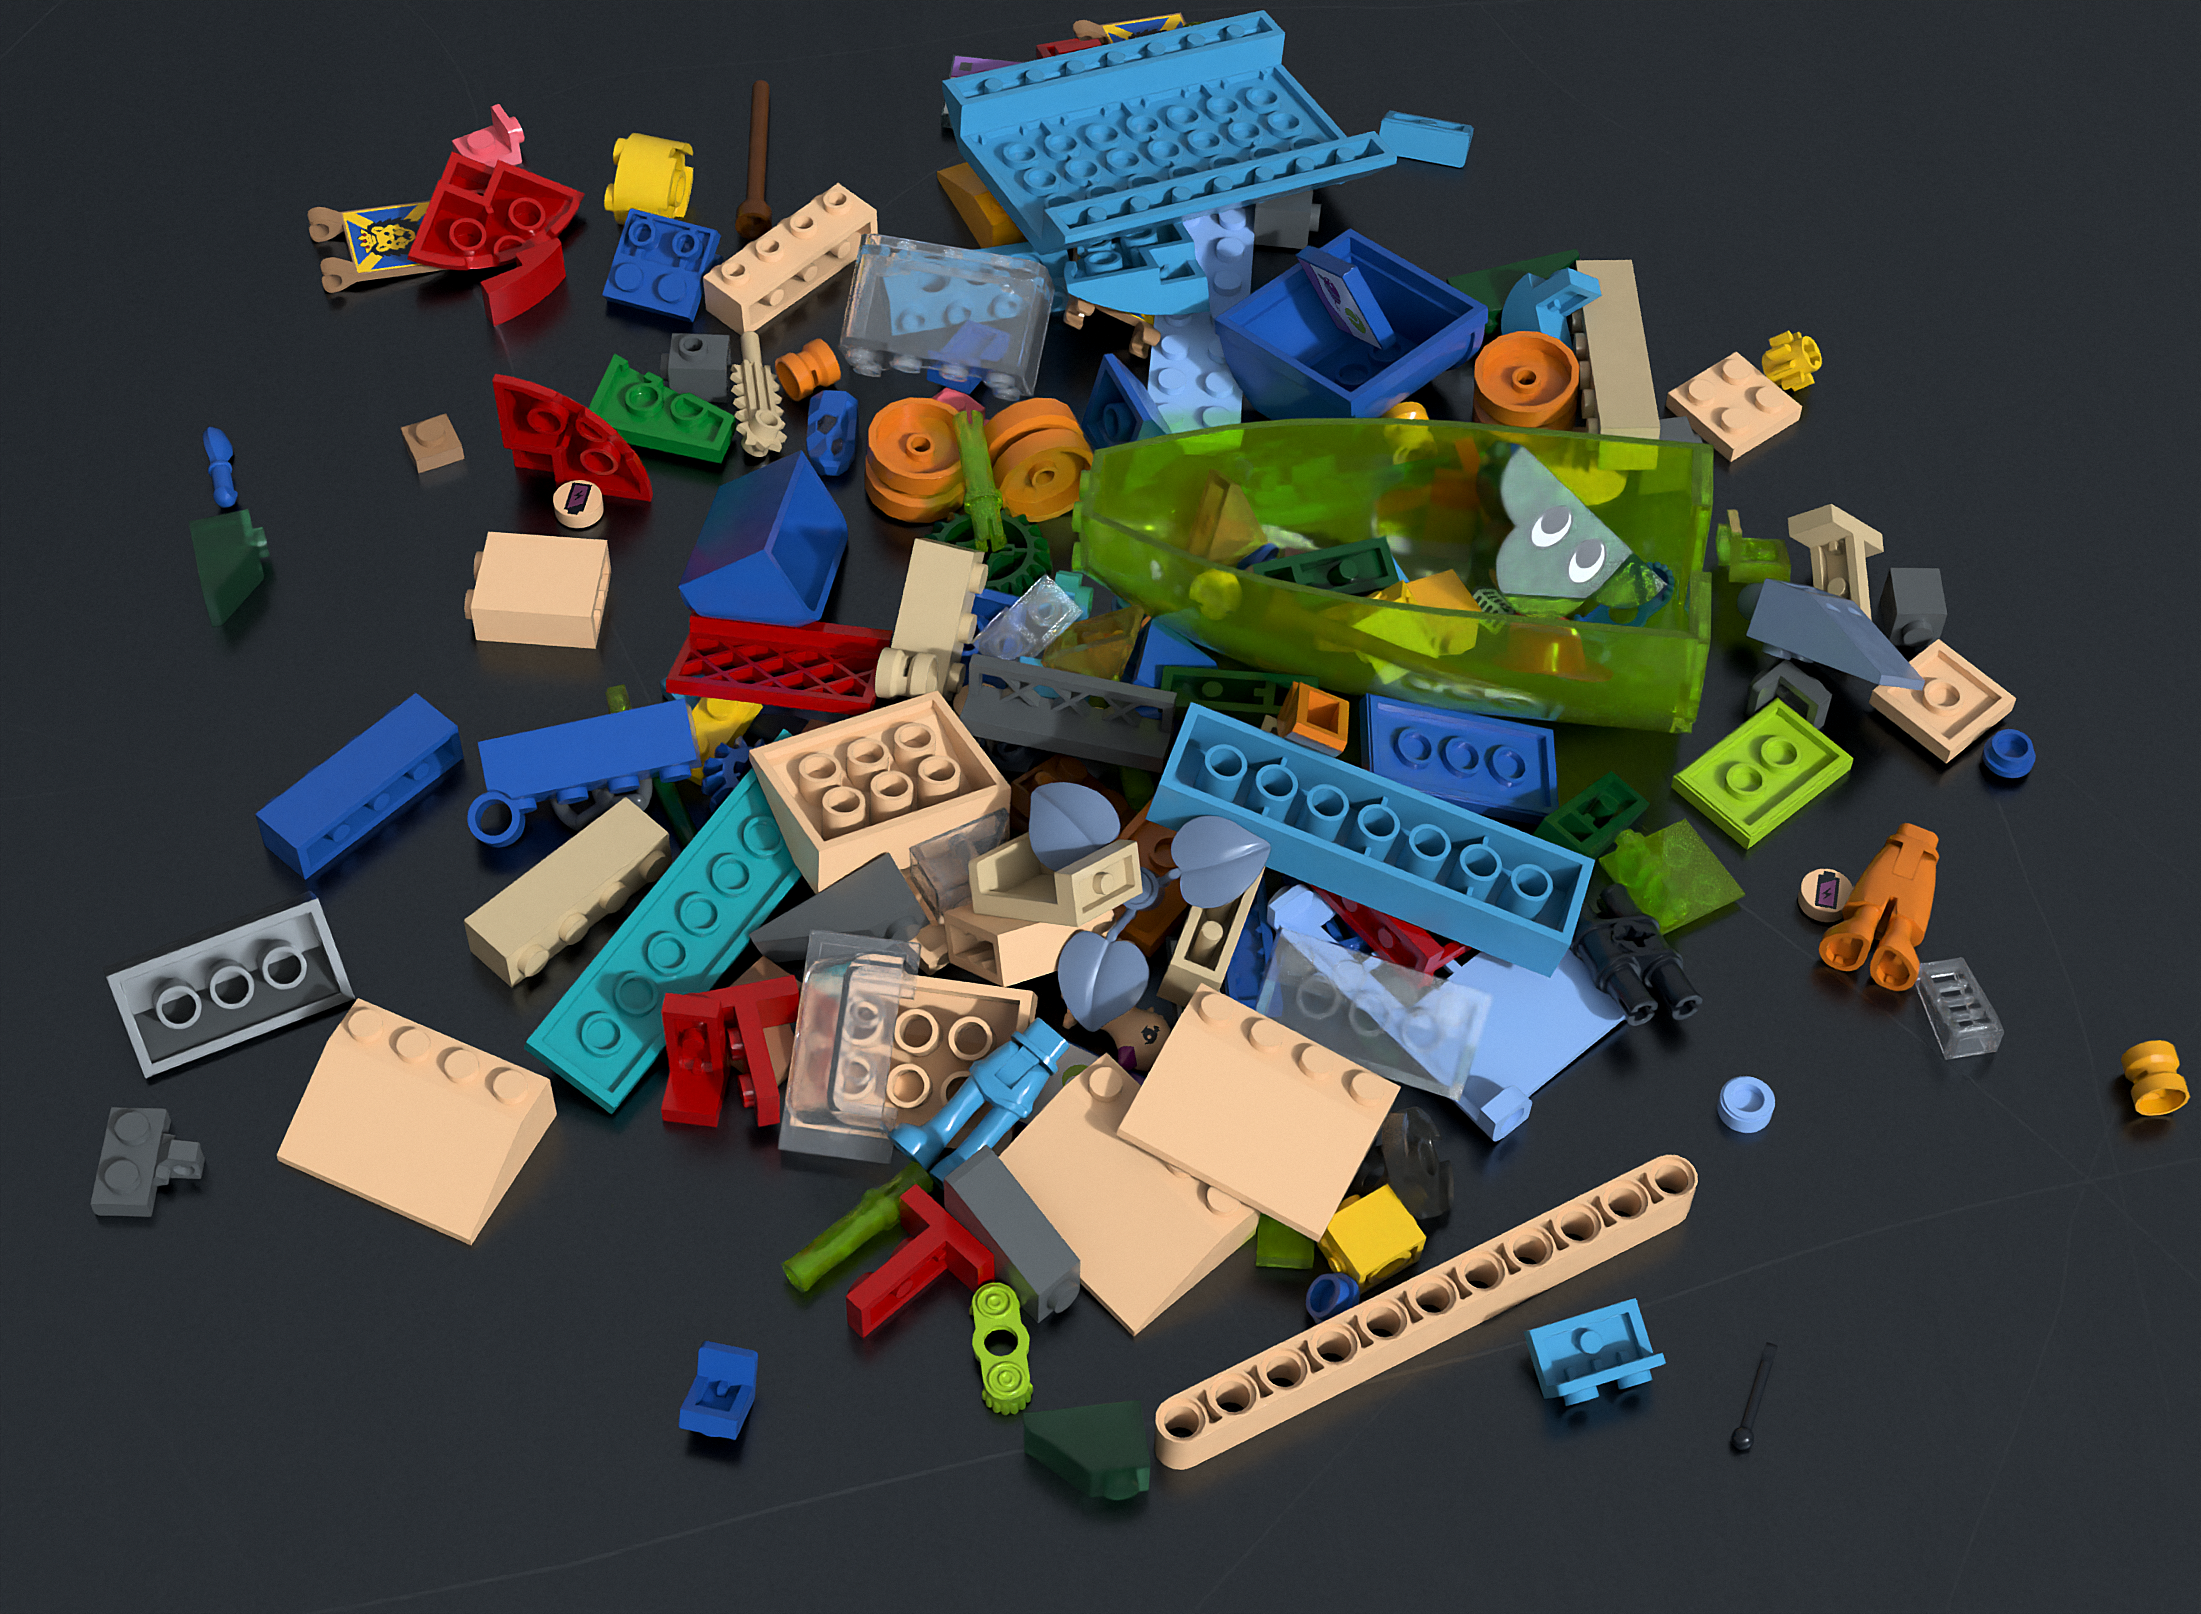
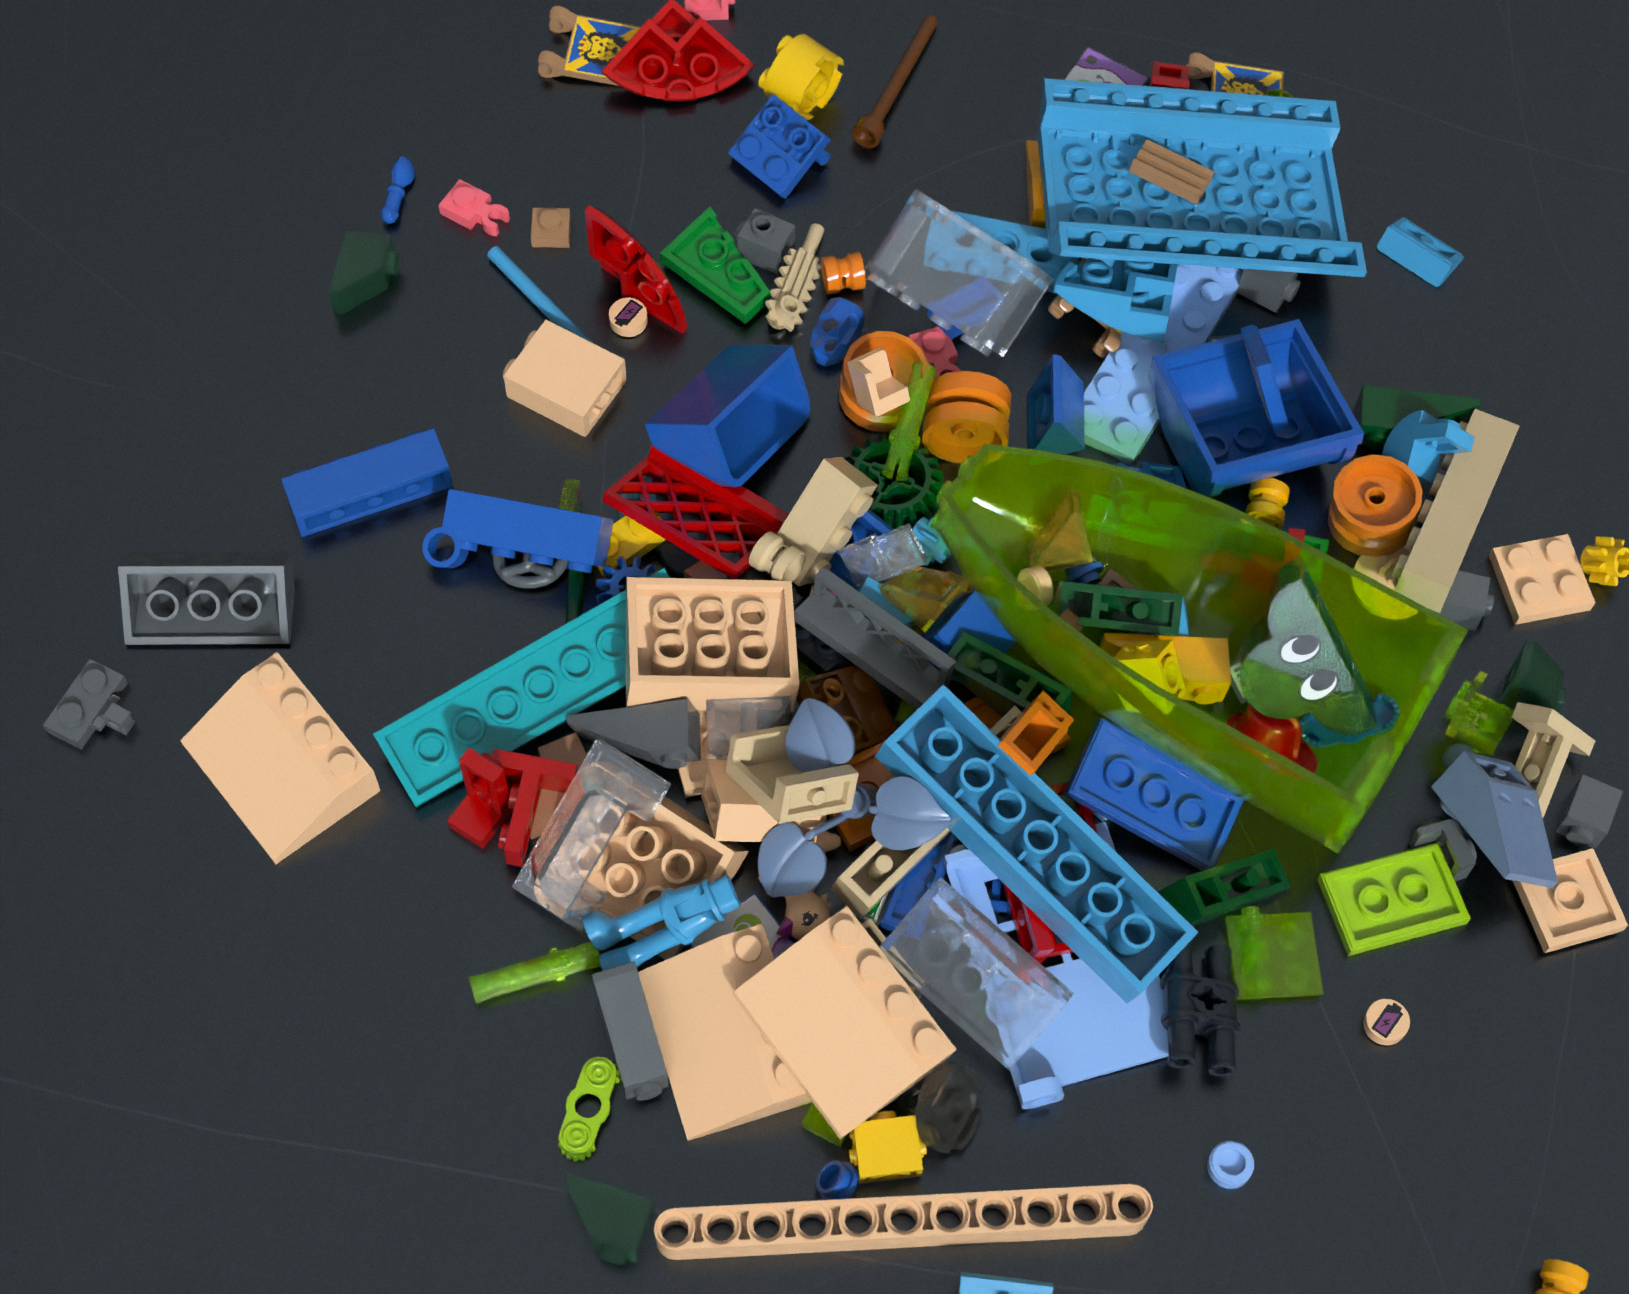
camera: 25 degrees right, 10 degrees up
tan brick [464,797,673,988] -> none
red slope [480,237,566,327] -> none
blue bracket [679,1341,758,1440] -> none
light nougat brick [703,183,878,335] -> none
red bracket [845,1184,995,1338] -> none
orange piece [1819,823,1939,991] -> none
clear slope [1915,957,2004,1060] -> none
blue plate [1982,729,2035,778] -> none
none -> coral plate [438,179,510,236]
none -> dark azure bar [487,246,594,344]
none -> light nougat panel [847,348,910,417]
none -> medium nougat tile [1129,139,1215,205]
none -> clear green slope [1497,638,1567,715]

